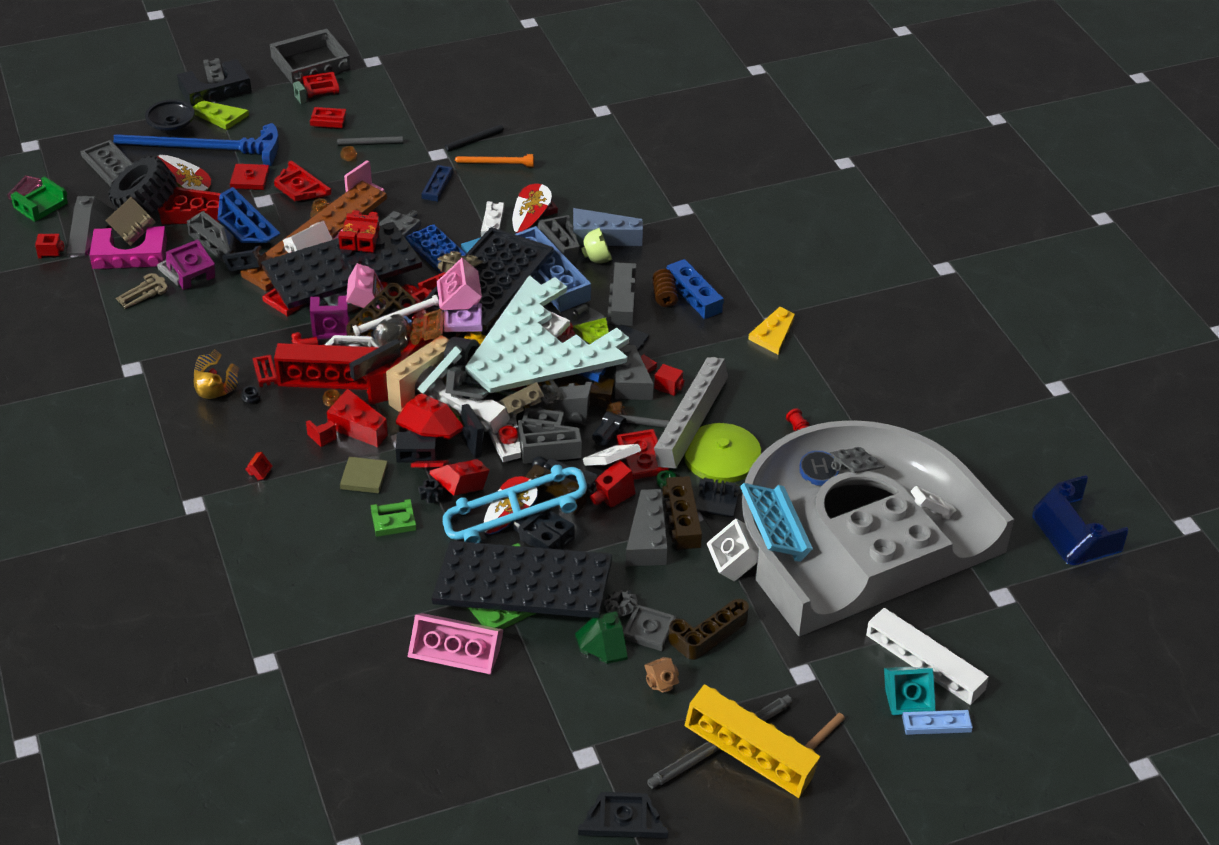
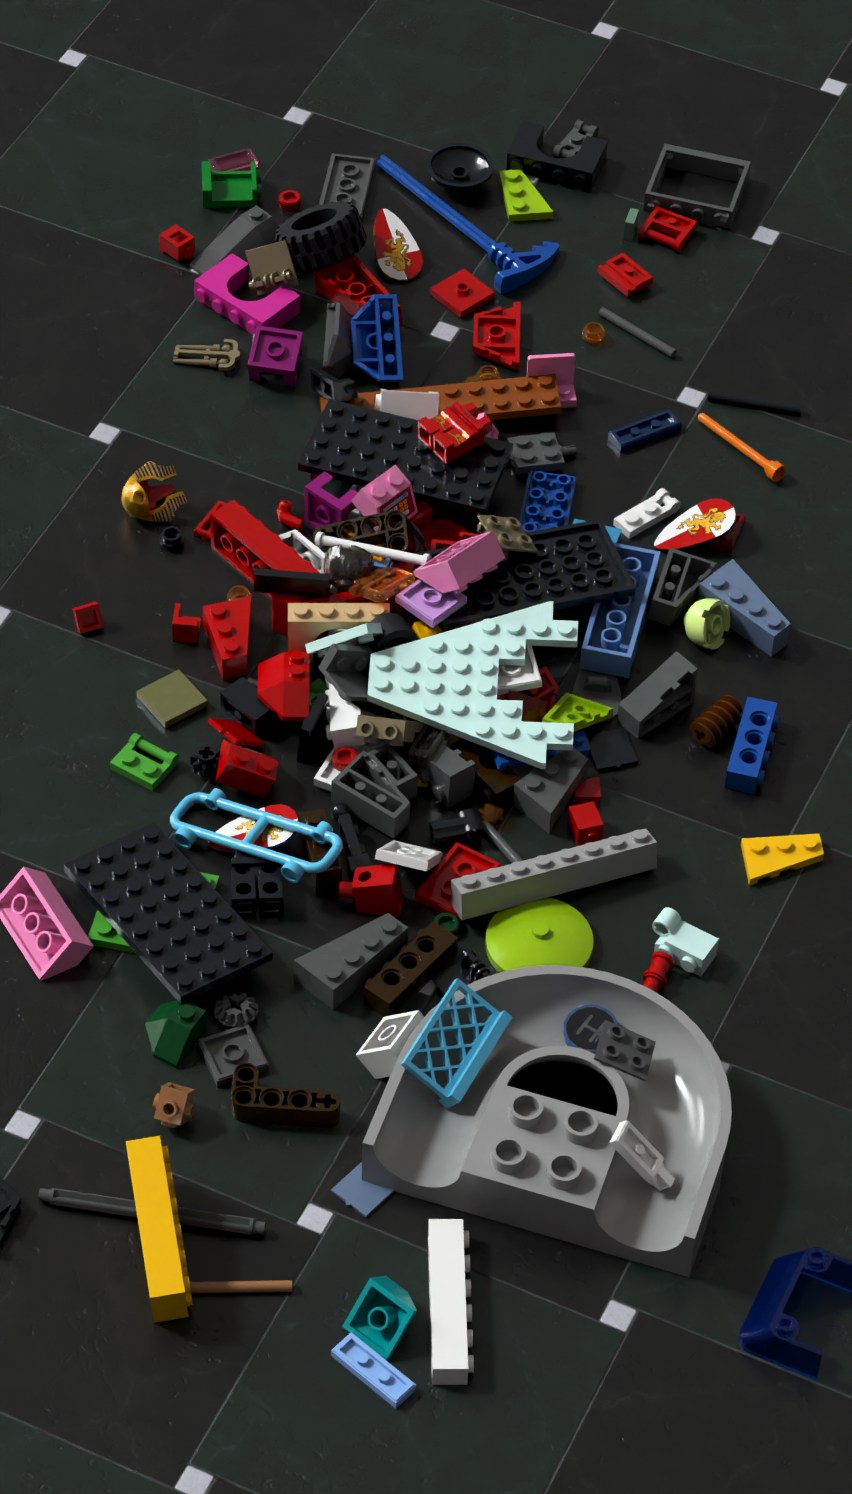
camera: 45 degrees right, 5 degrees up
none -> red tile [279,190,301,211]
none -> sand blue piece [331,1162,395,1218]
none -> light aqua hinge [652,907,719,977]

